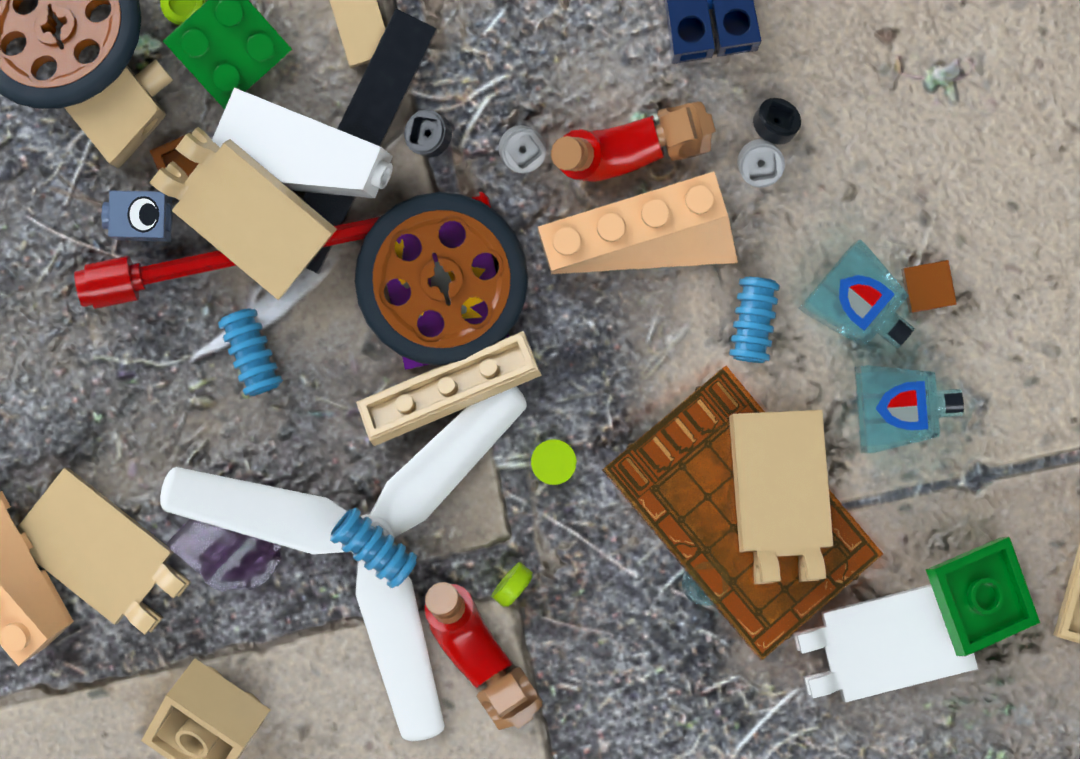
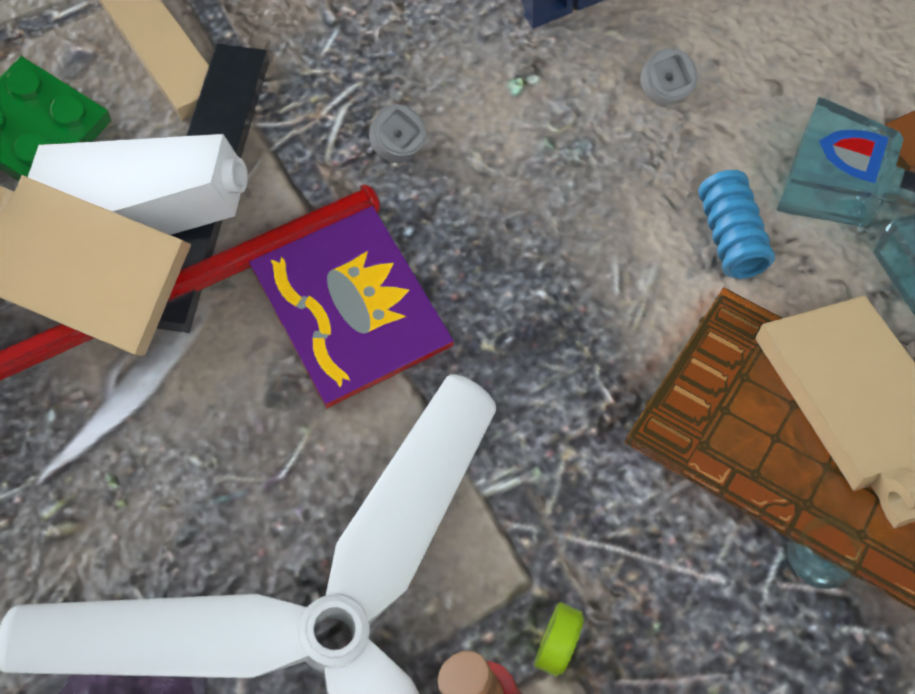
camera: 15 degrees left, 25 degrees down
dark azure piece [218,308,283,397] -> none
dark azure piece [330,508,417,588] -> none
wedge [354,192,528,366] -> none
tan tile [356,331,542,446] -> none
black tile [404,110,452,158] -> none
lime tile [531,439,577,485] -> none
light nougat wedge [538,172,738,275] -> none
piece [551,101,716,182] -> none
black tile [753,98,801,145] -> none

